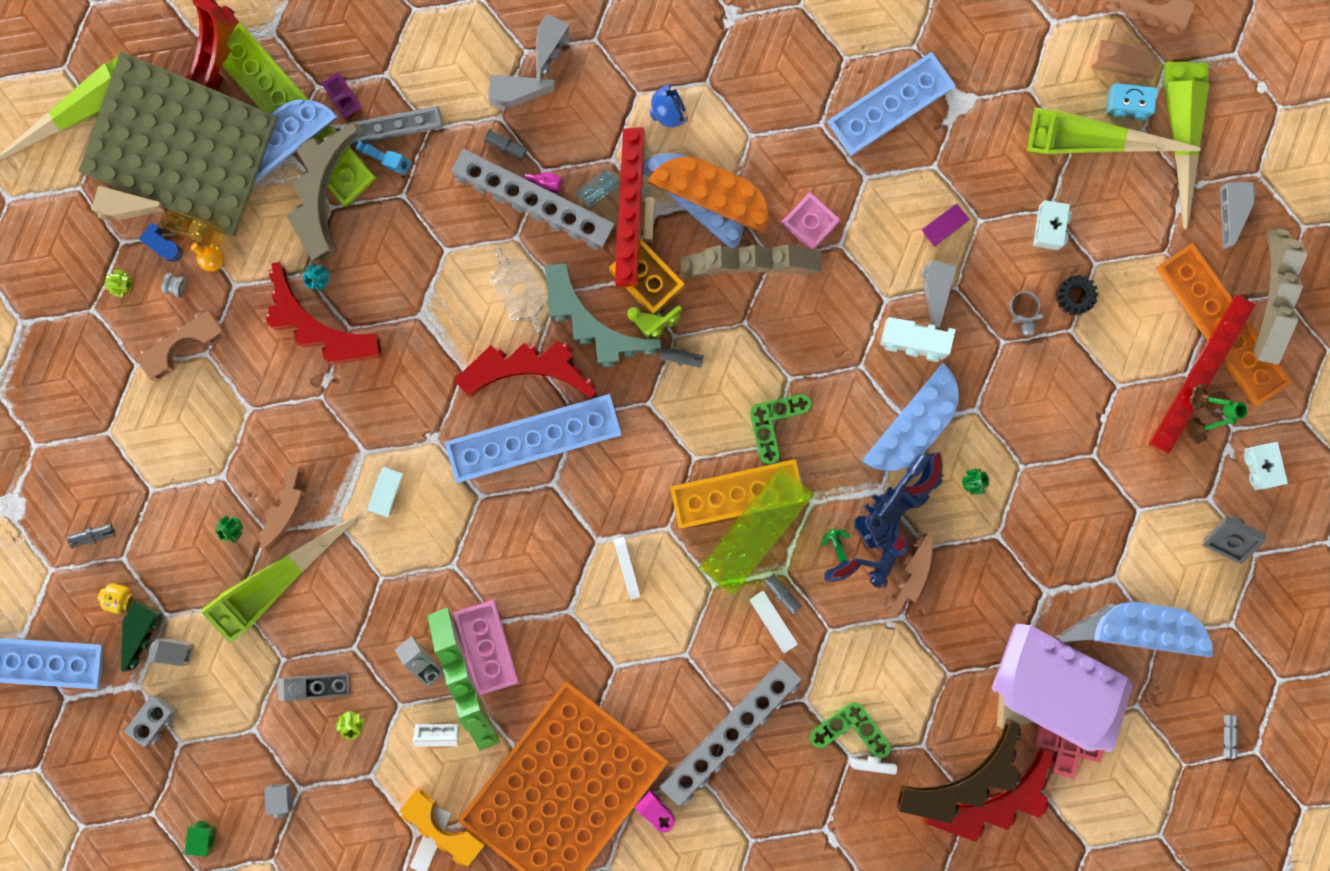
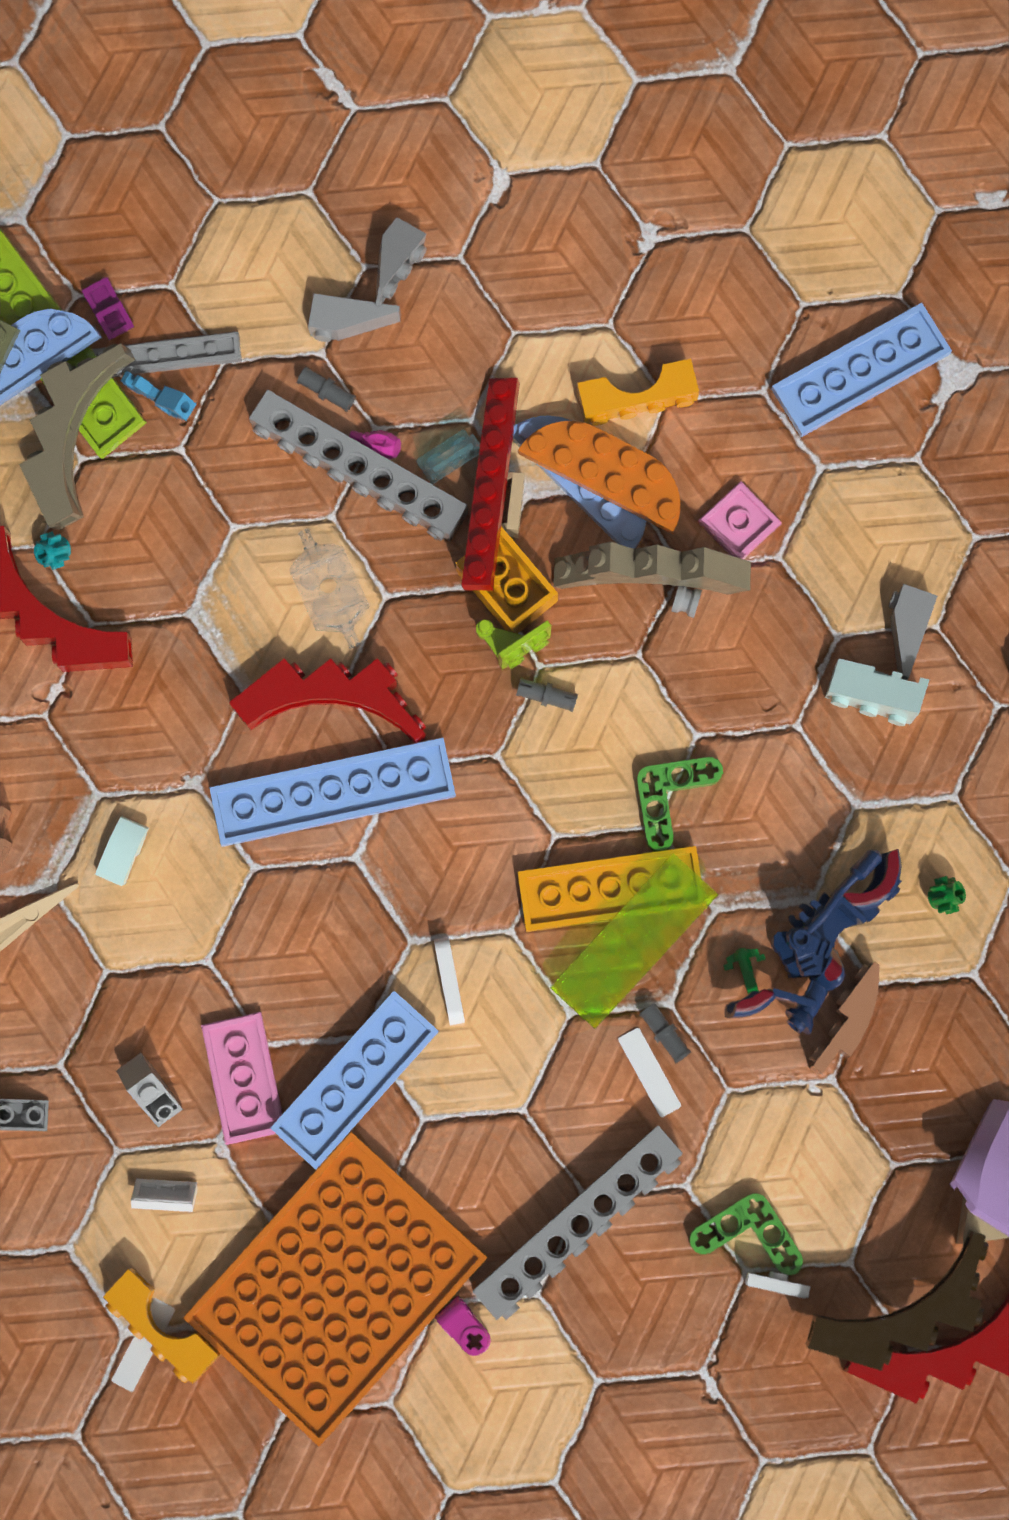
camera: 10 degrees right, 5 degrees down
lime gear [336,712,364,739] -> none
bright green arch [427,608,500,751] -> none
sand green arch [545,264,661,368] -> none
blue cylinder [649,84,688,128] -> none
light blue plate [861,363,959,471] -> none
magenta slope [922,203,970,247] -> none
none -> light blue plate [270,991,439,1169]
none -> light orange arch [577,358,699,426]
none -> light grey wheel [671,586,702,618]

